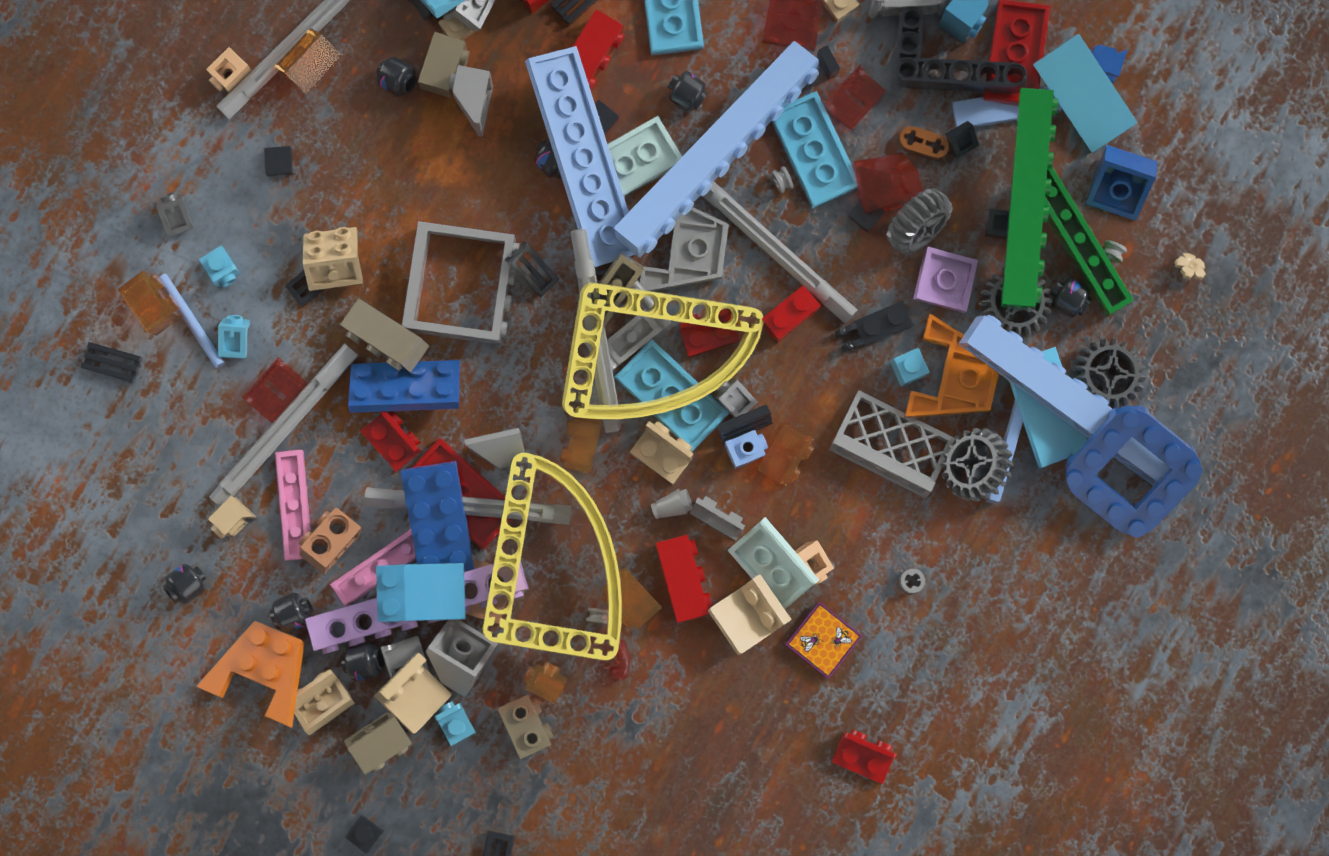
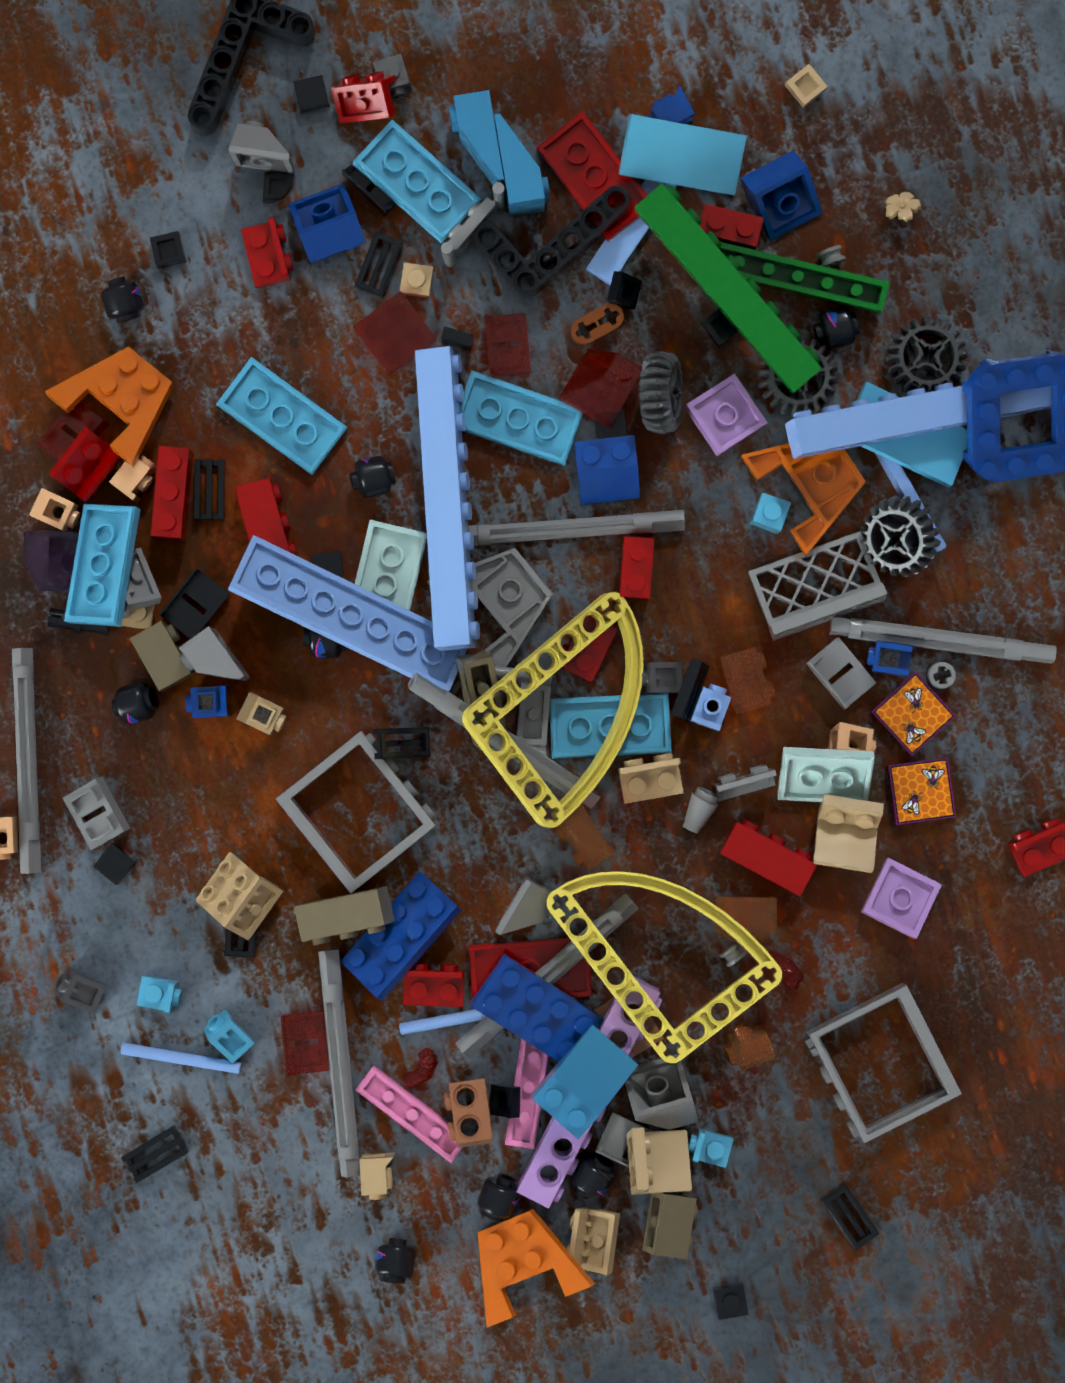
camera: 40 degrees left, 5 degrees up
clear orange brick [117,270,182,336] -> none
clear orange brick [274,28,342,94] -> none
dark tan brick [498,694,554,759] -> none
light grey bush [771,166,794,194] -> none
black hinge [835,301,913,353] -> none
none -> light grey piece [63,777,131,850]
none -> black piece [159,568,230,639]
none -> blue window [185,686,231,718]
none -> tan window [236,692,287,735]
none -> light blue bar [399,1009,485,1035]
none -> clear red arm [402,1048,438,1089]
none -> black tile [490,1084,521,1118]
none -> blue slope [574,435,640,505]
none -> red brick [699,204,763,250]
none -> tan plate [785,64,828,108]
none -> light grey window [805,983,962,1143]
none -> light grey piece [806,637,876,710]
none -> light grey piece [829,617,1057,664]
none -> lavender plate [861,858,942,939]
none -> blue window [867,641,913,678]
none -> tile [871,672,956,756]

